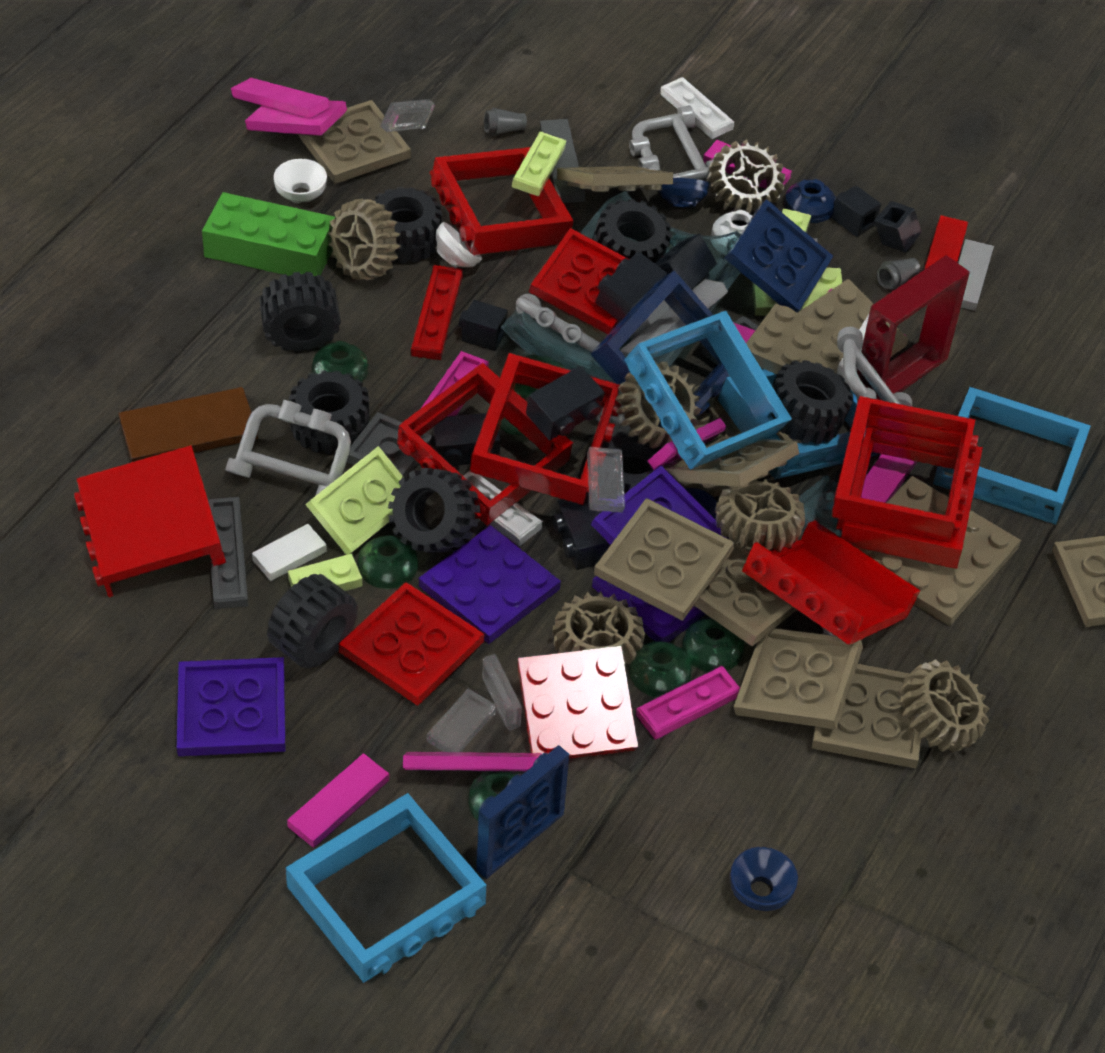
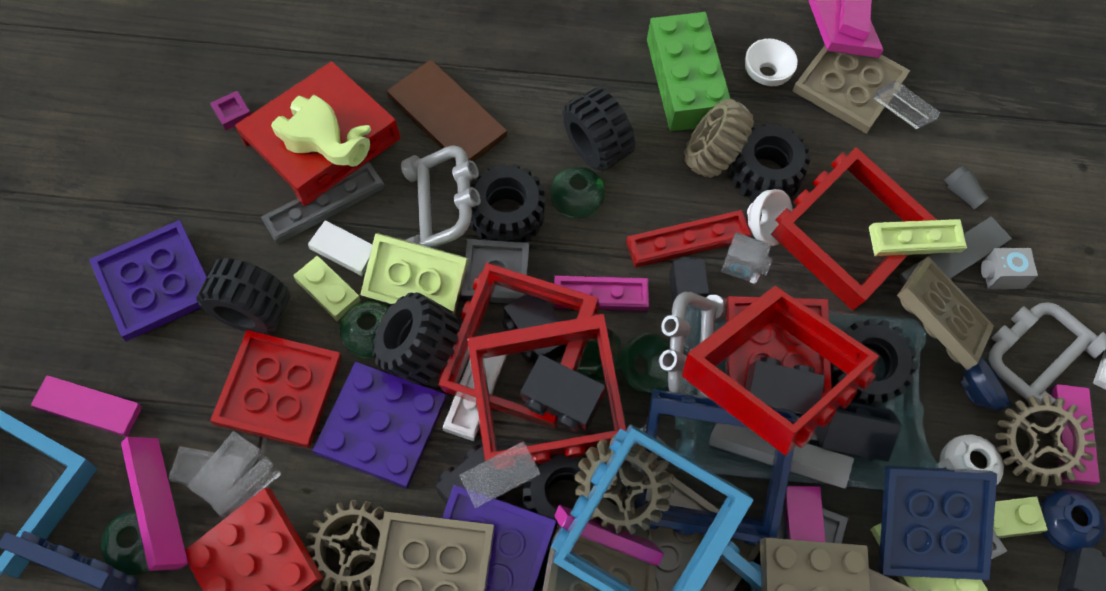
camera: 65 degrees right, 15 degrees up
none -> clear tile [187,431,262,509]
none -> magenta plate [210,91,251,131]
none -> yellowish green hips [271,95,371,167]
none -> red window [682,286,879,456]
none -> clear brick [721,232,773,284]
none -> light grey brick [981,248,1038,290]

